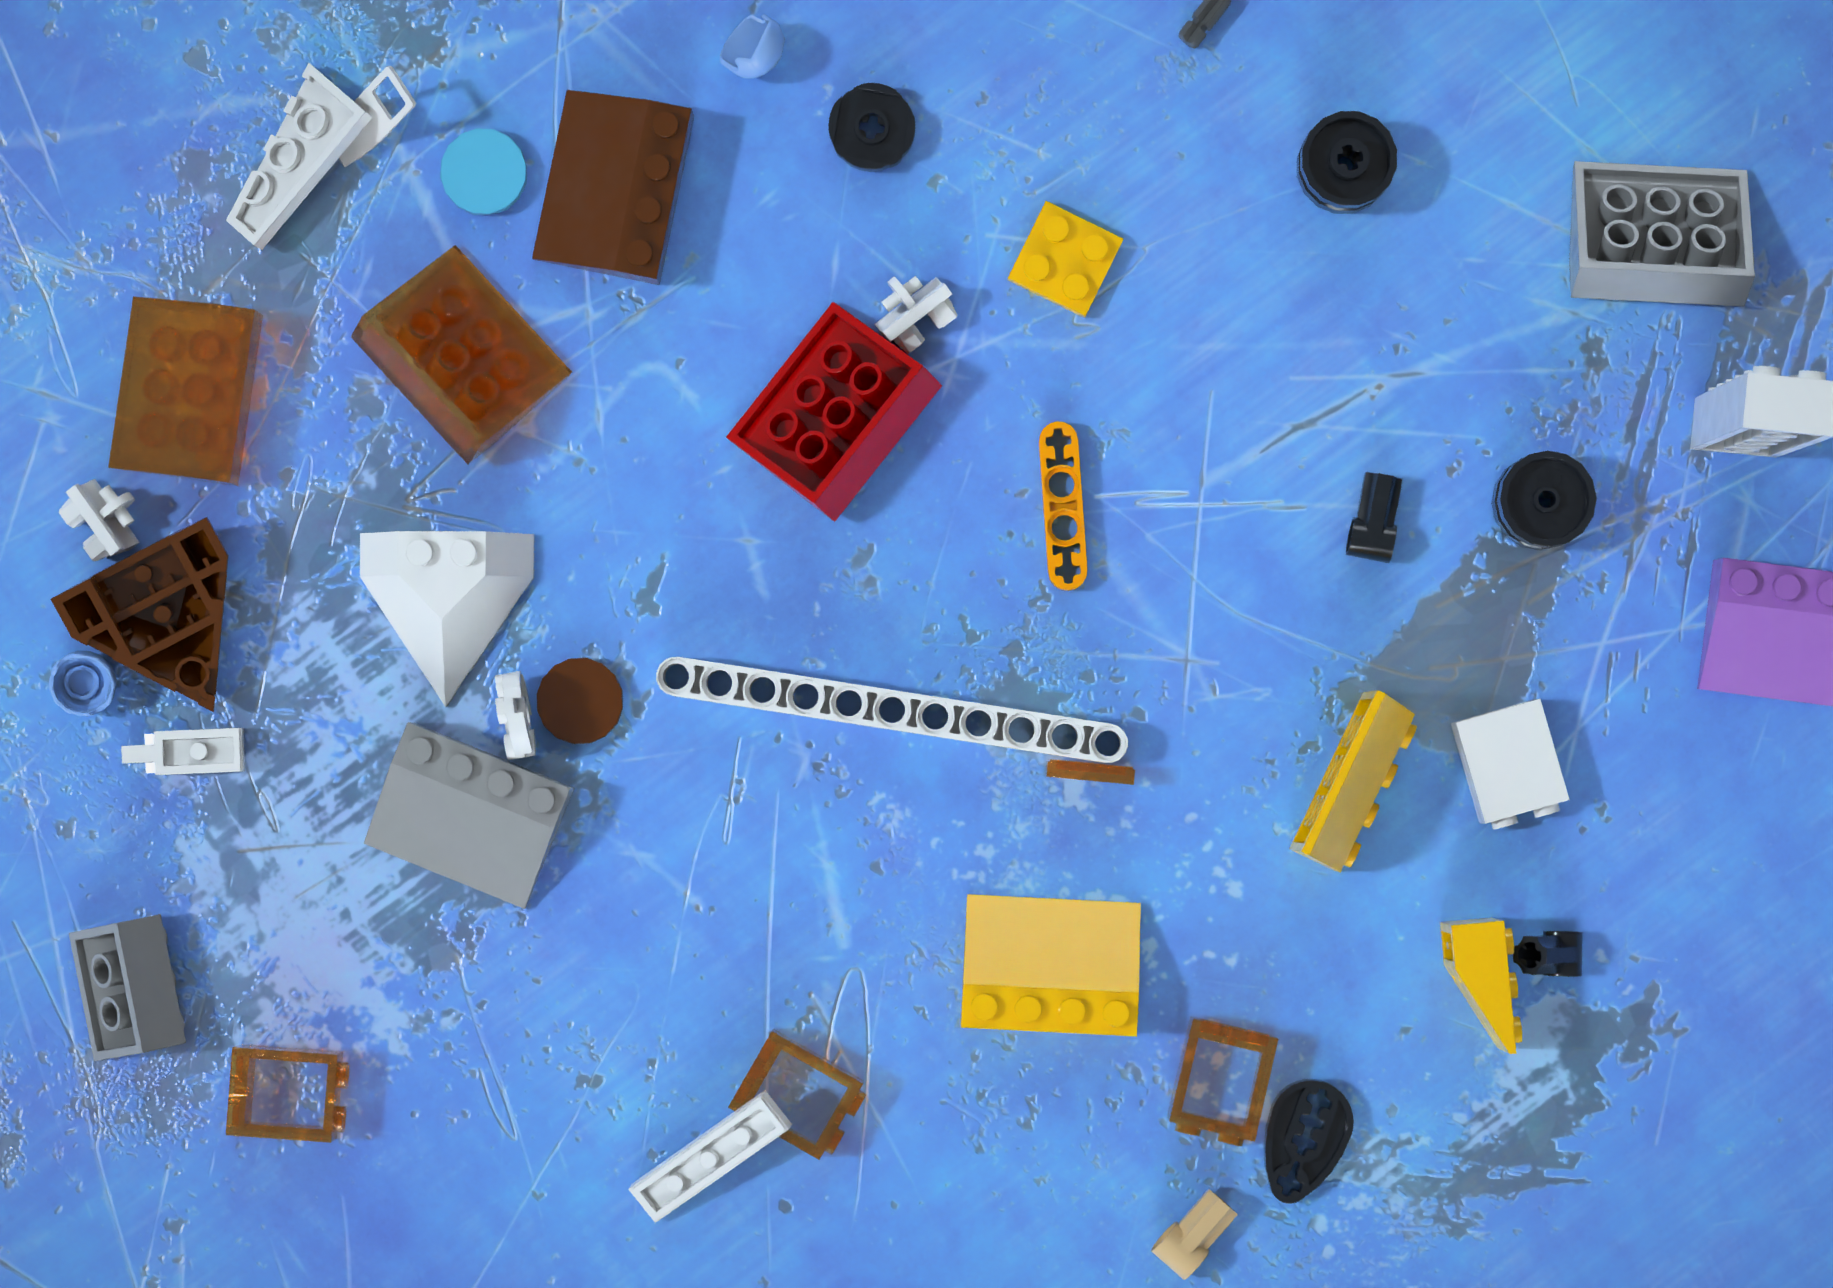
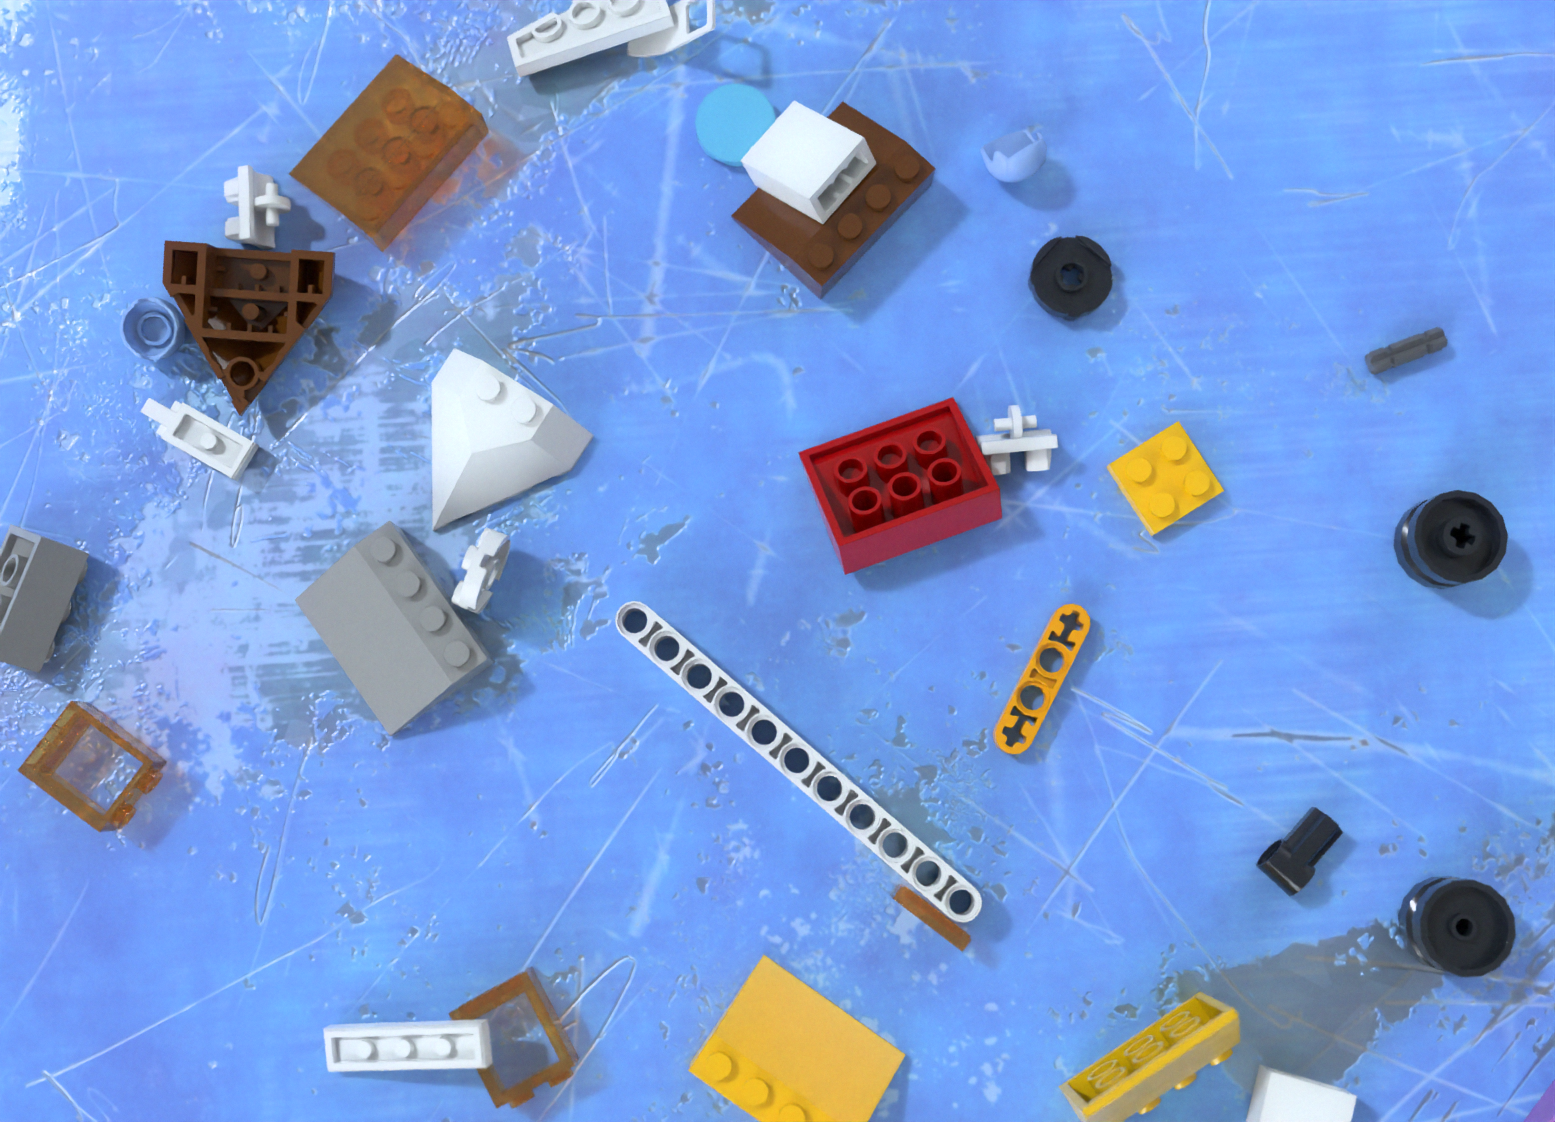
camera: 30 degrees right, 5 degrees down
clear orange slope [351,245,572,465] -> none
reddish brown tile [537,658,623,744] -> none
none -> white brick [740,101,877,224]

